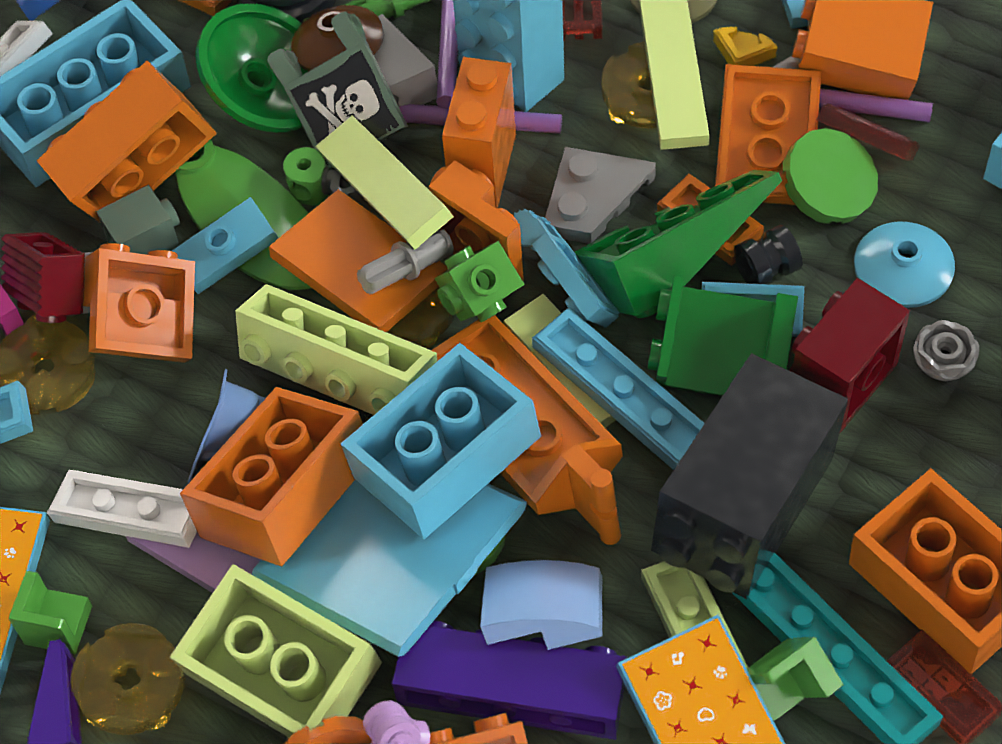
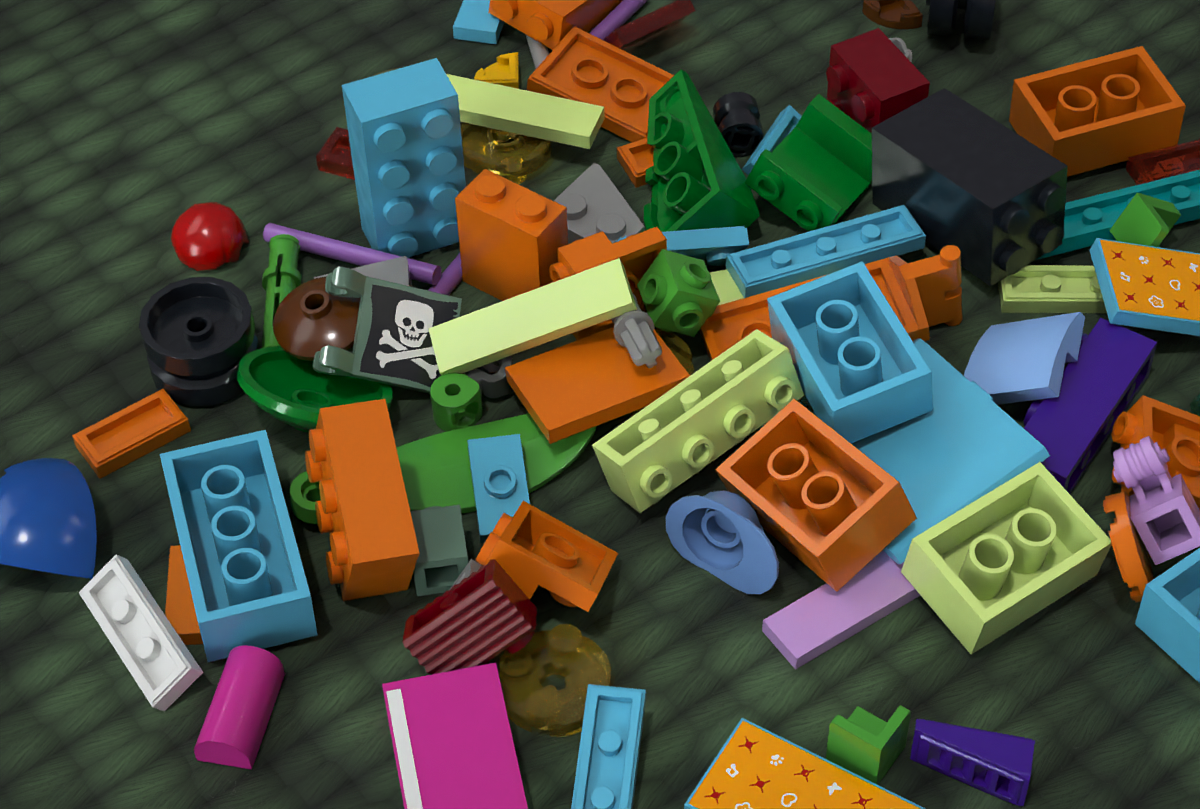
camera: 70 degrees left, 10 degrees down
white tile [47,469,197,548] -> none
clear yellow plate [71,623,185,735] -> none
bright green tile [783,128,878,224] -> none
medium azure dish [854,222,955,308] -> none

